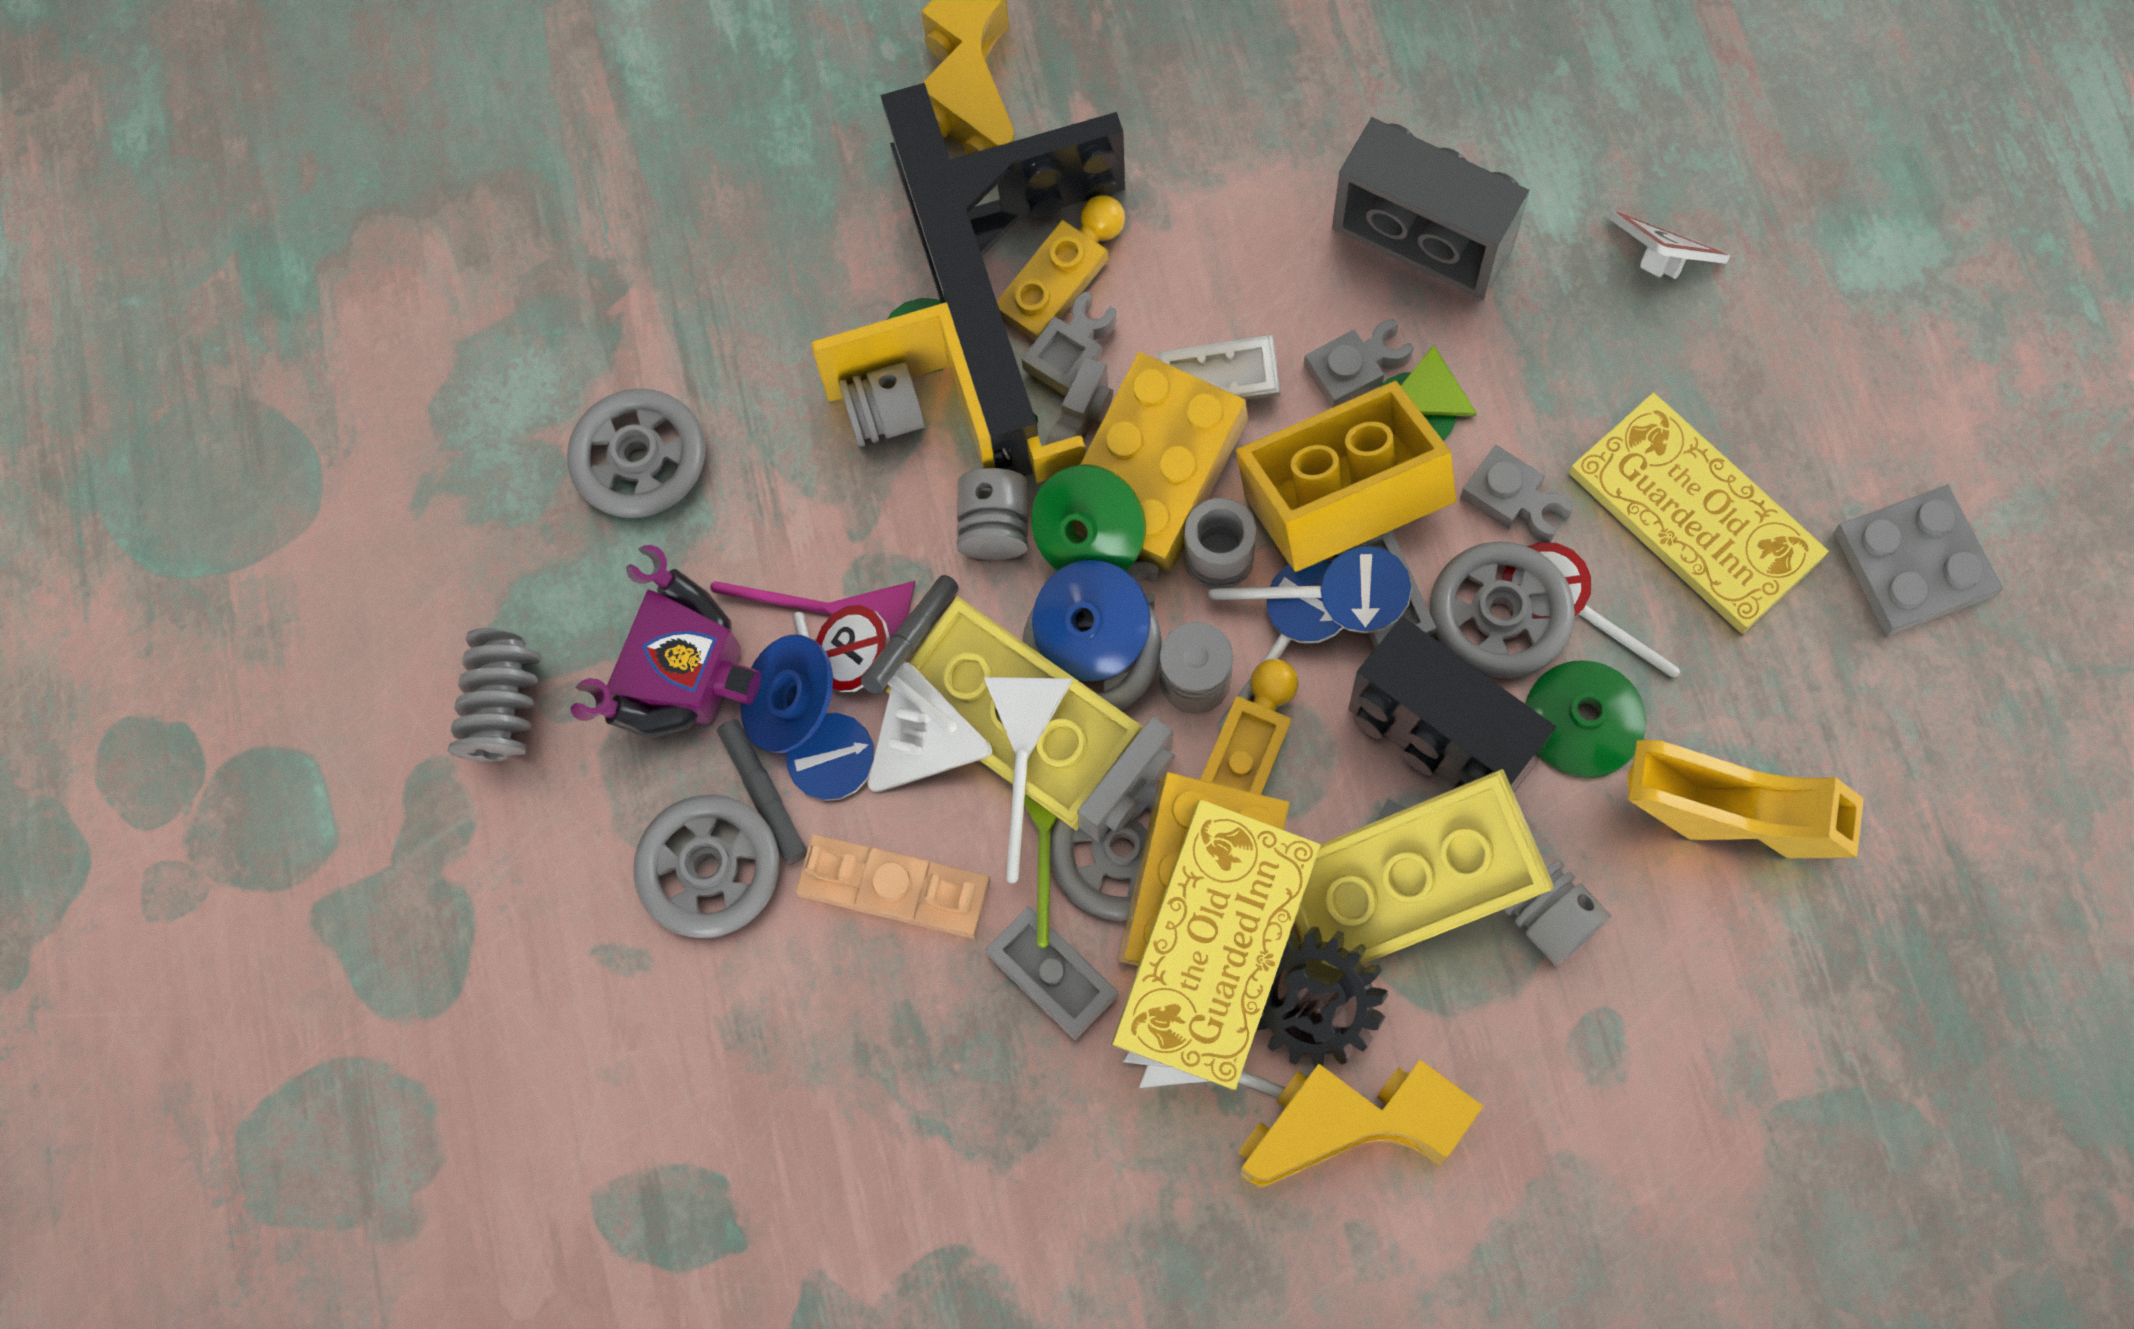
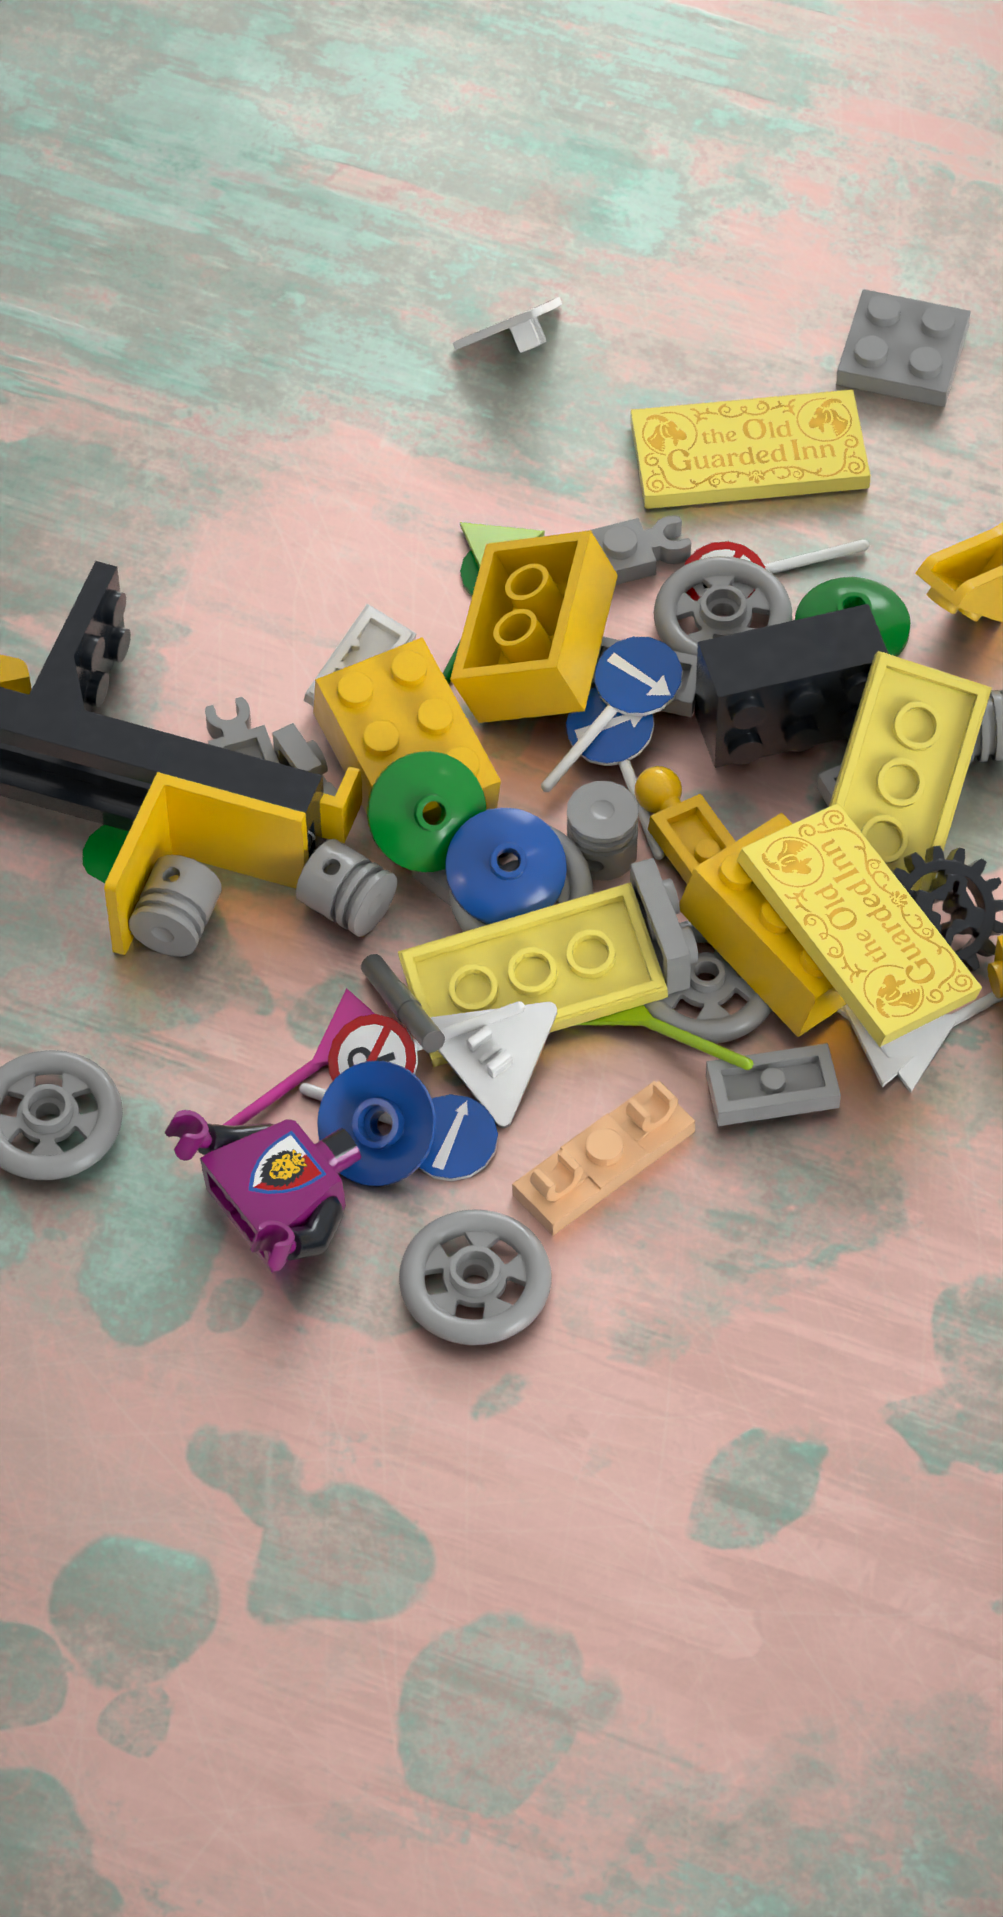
camera: 60 degrees left, 15 degrees down
light grey piece [447,628,541,762] -> none
dark grey piece [717,719,807,864] -> none
white piece [984,677,1073,883] -> none
yellow plate [997,195,1125,341] -> none
light grey piece [1184,497,1257,589] -> none
light grey plate [1304,319,1414,408] -> none
dark grey brick [1332,117,1530,300] -> none

